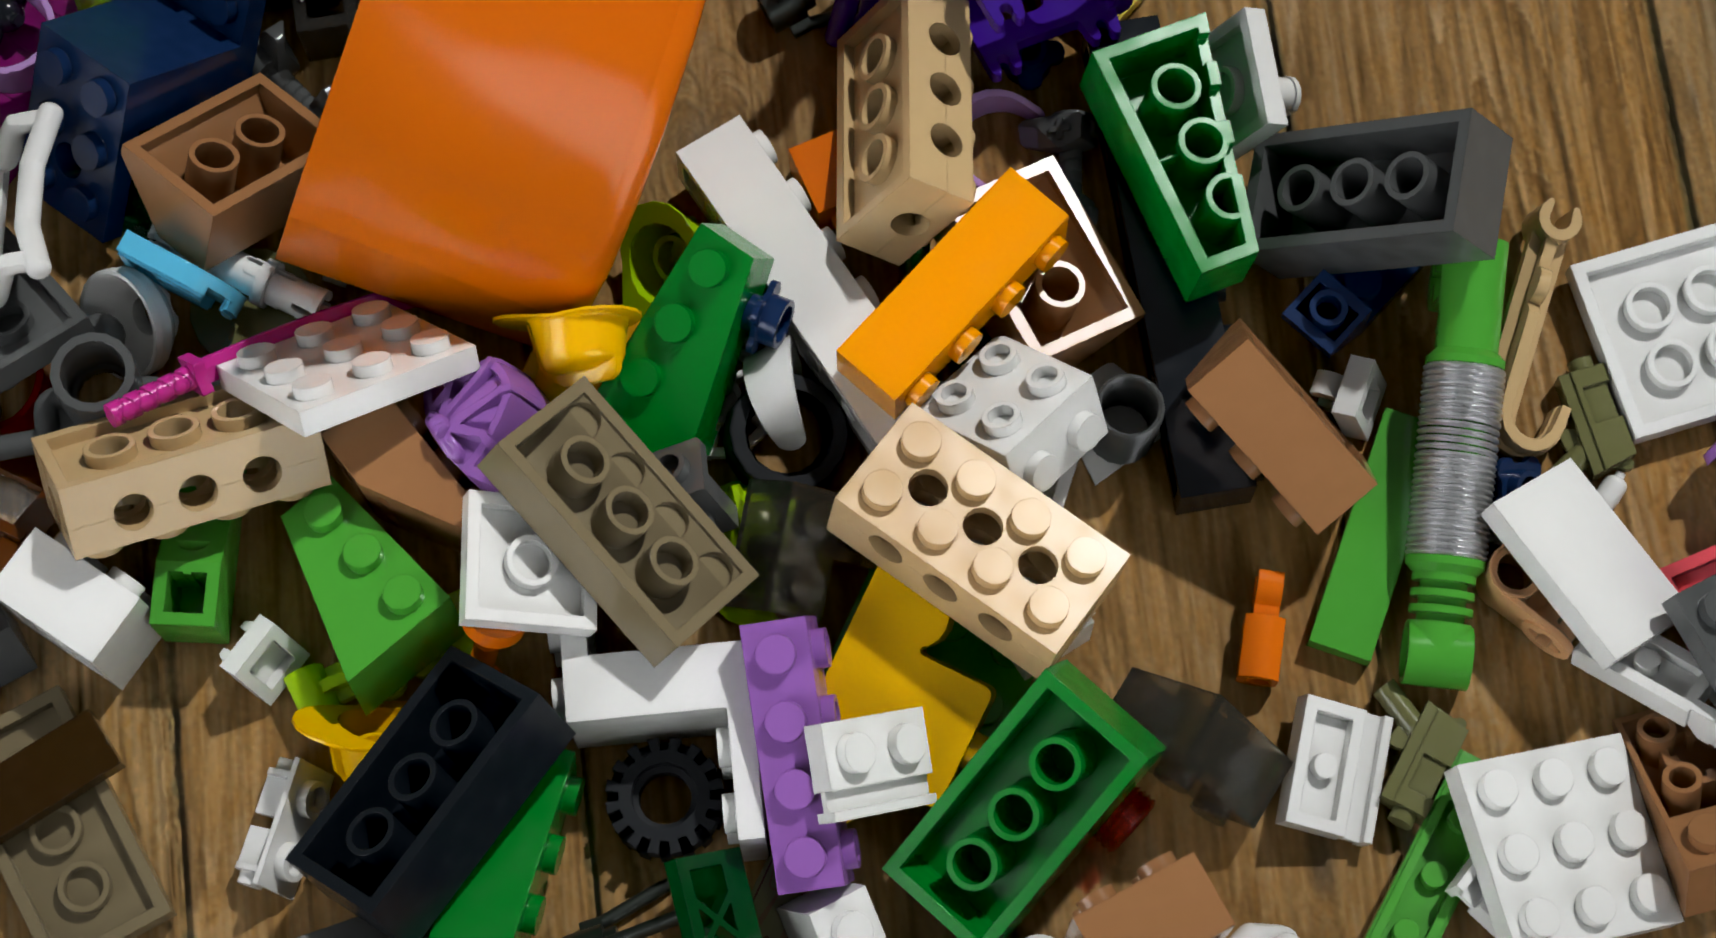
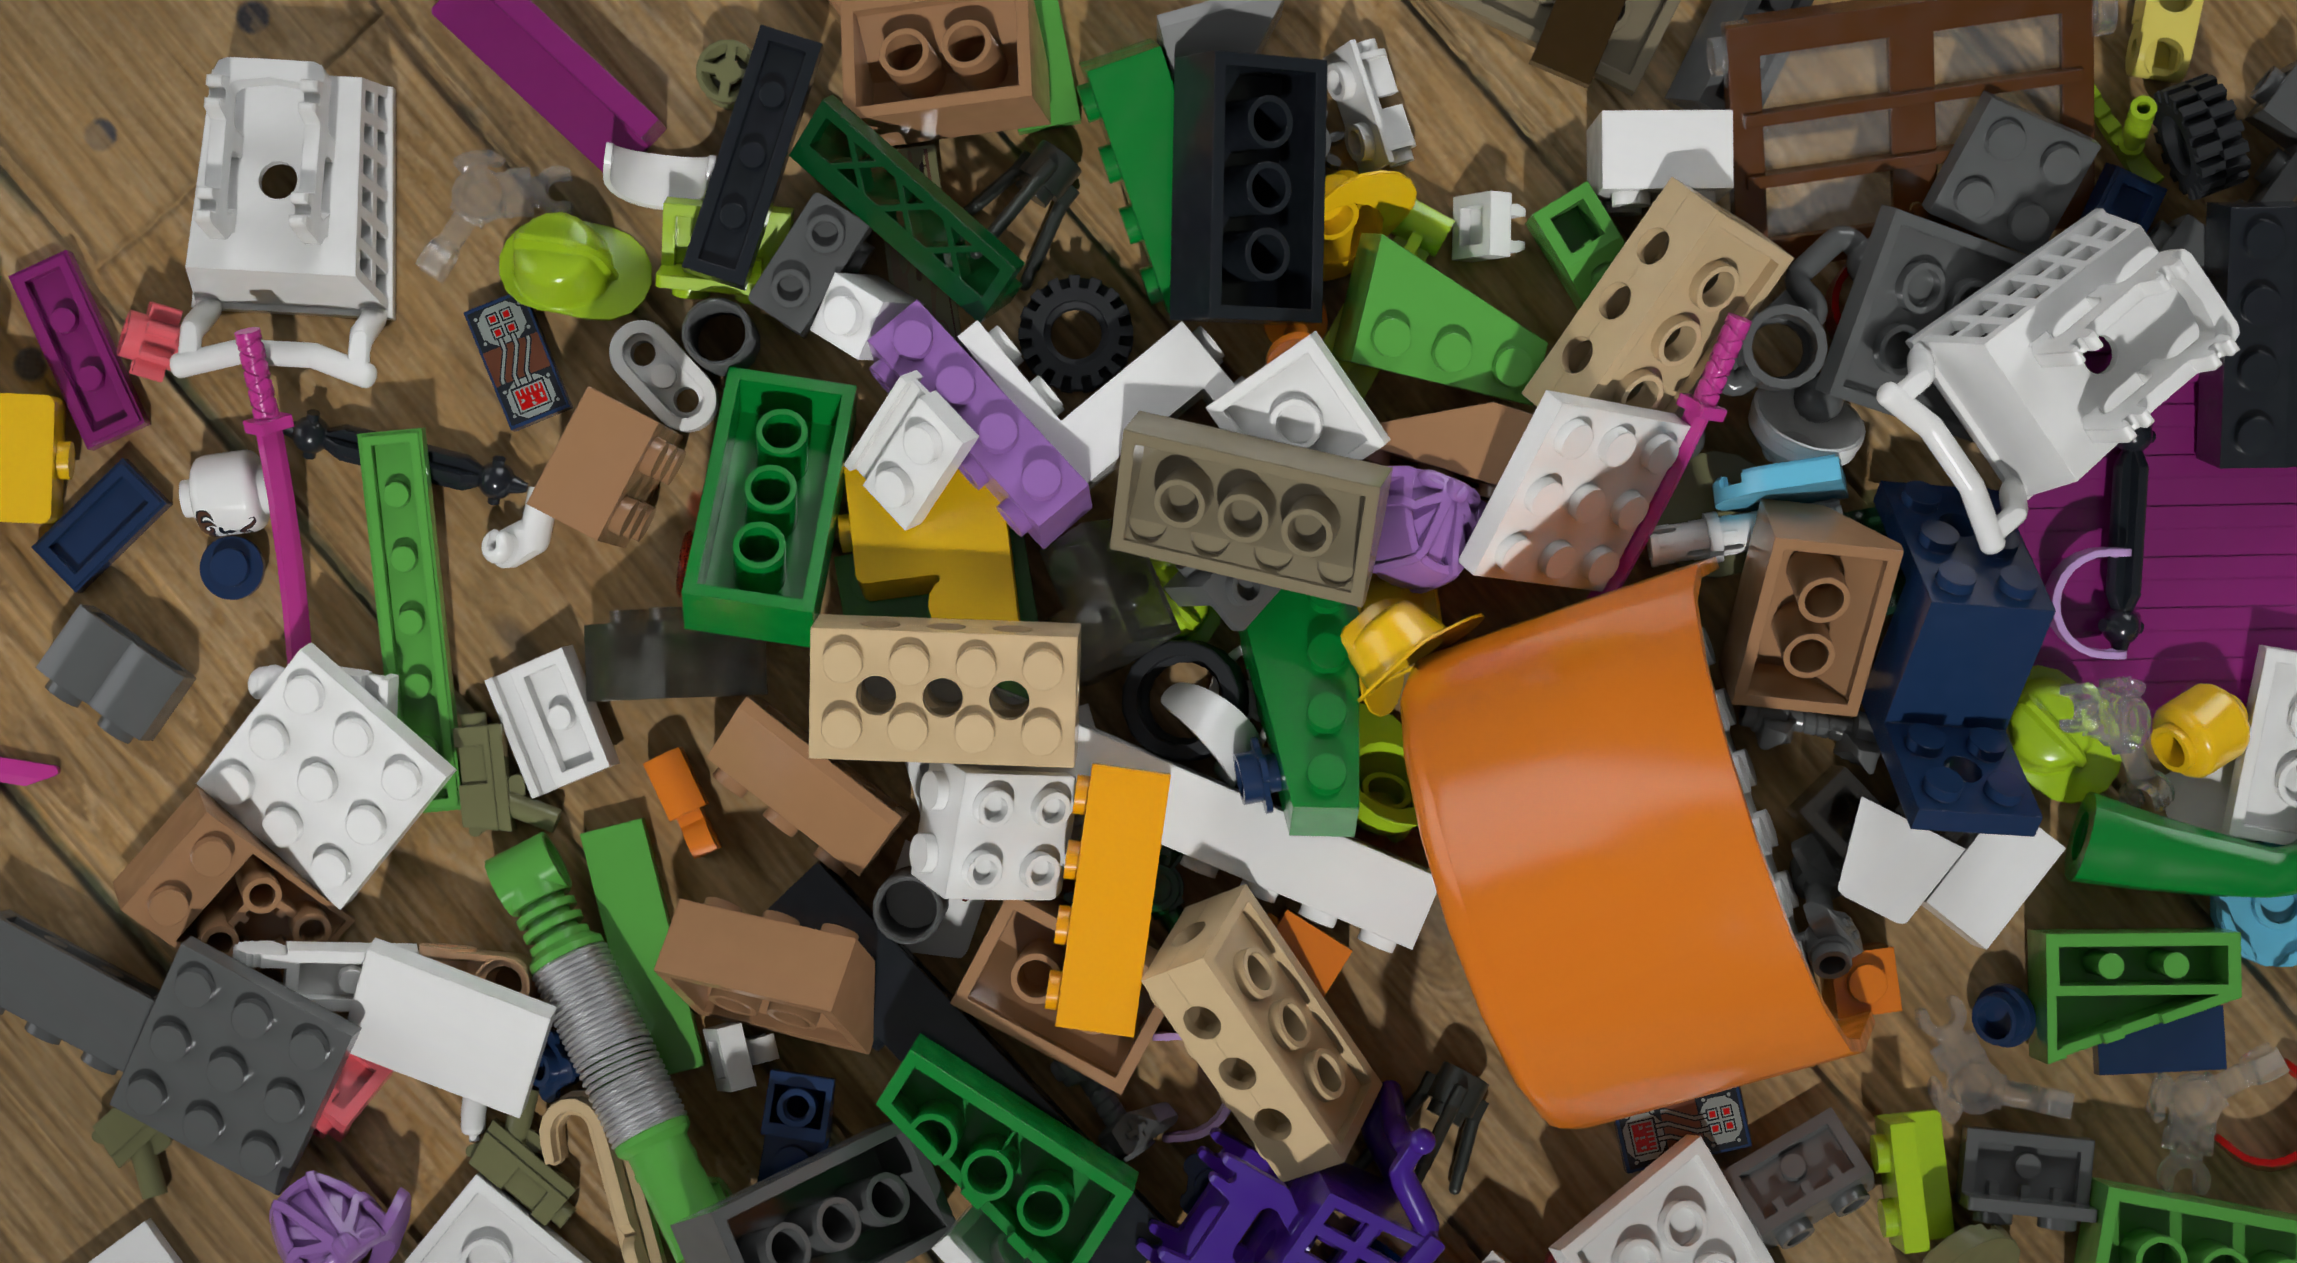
camera: 145 degrees right, 15 degrees up
none -> medium nougat slope [706,696,910,877]

